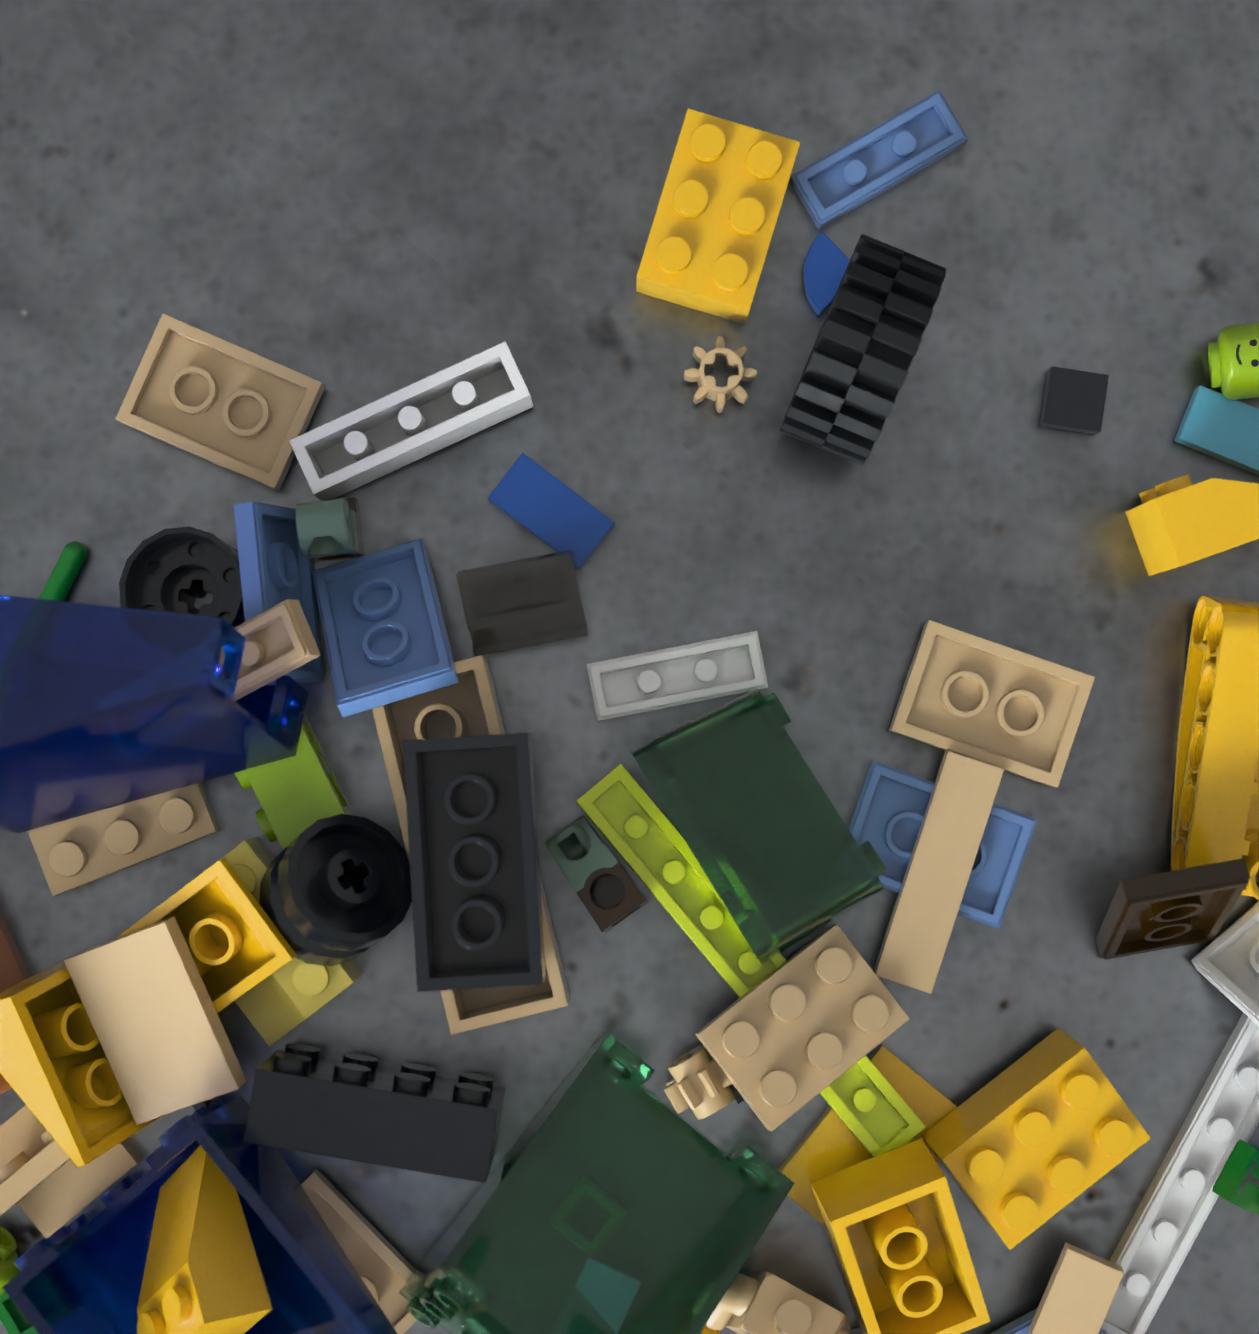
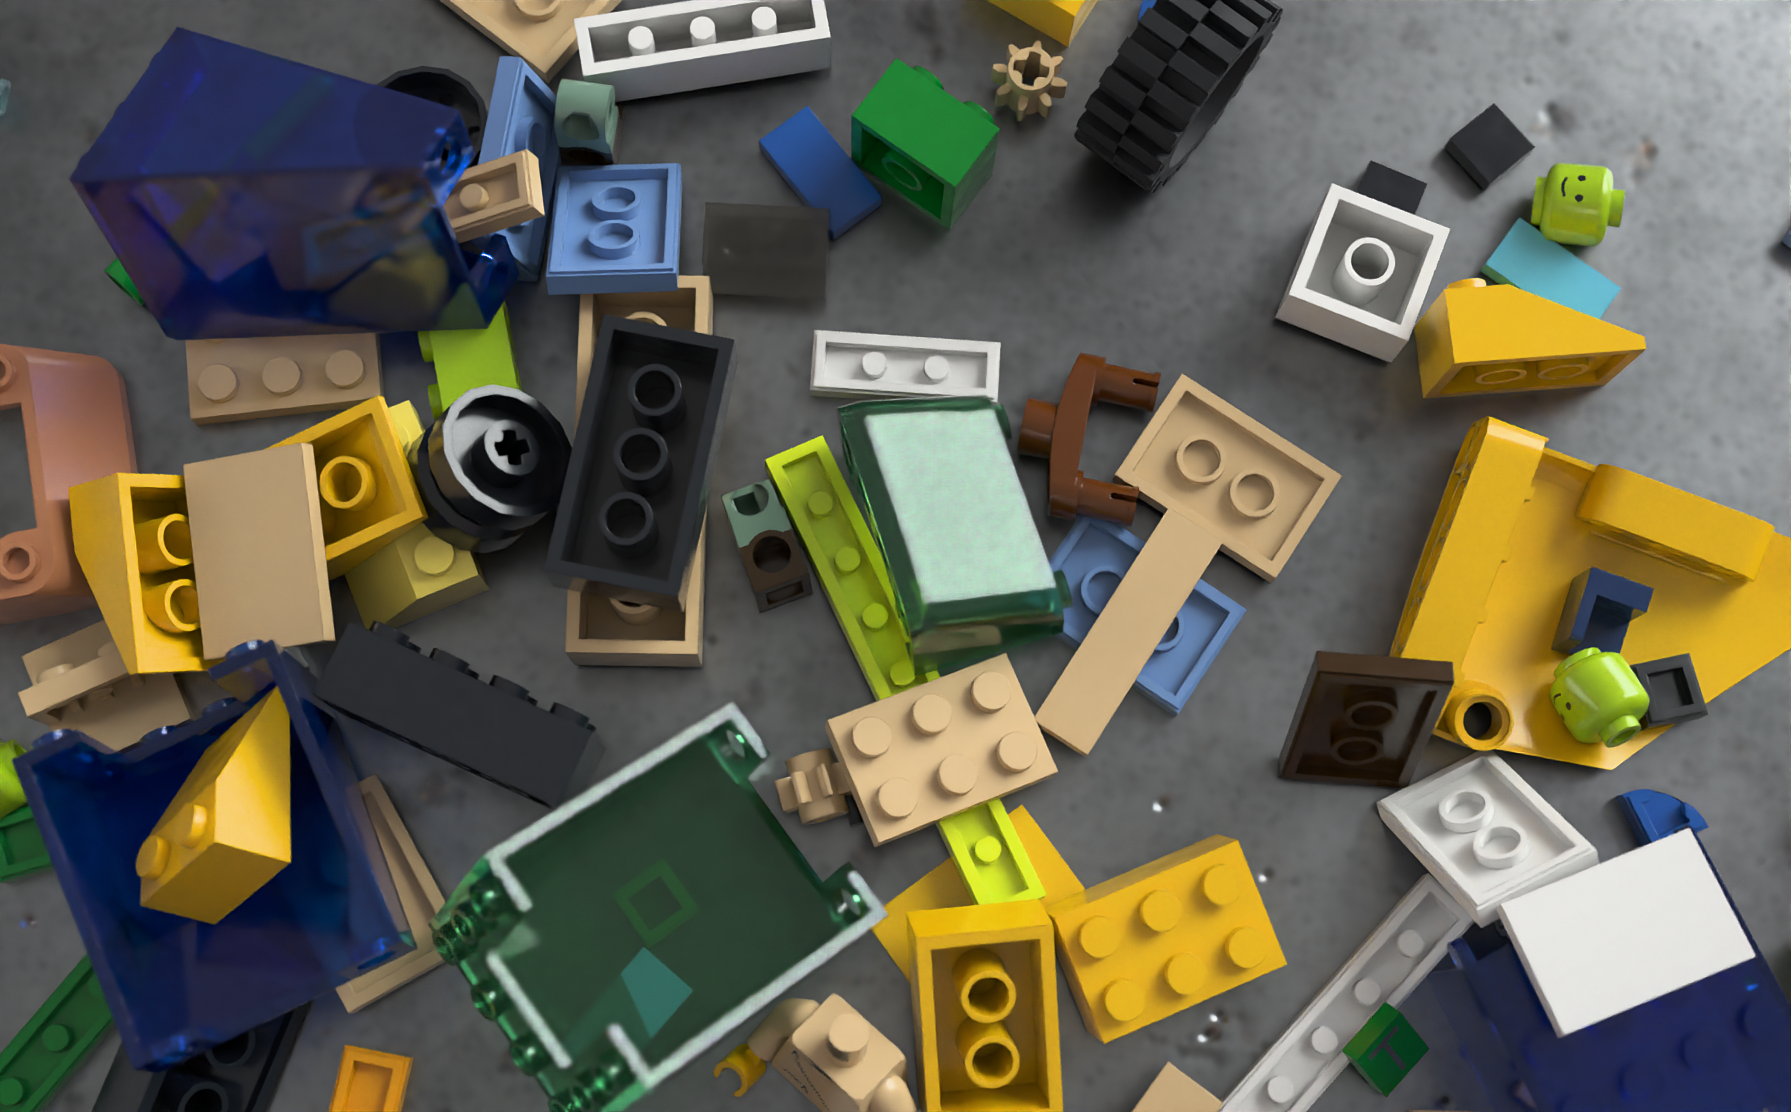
camera: 10 degrees right, 10 degrees down
none -> green brick [851,58,1000,231]
none -> reddish brown connector [1017,353,1161,527]
none -> white brick [1275,183,1450,363]
none -> black tile [1444,103,1535,191]

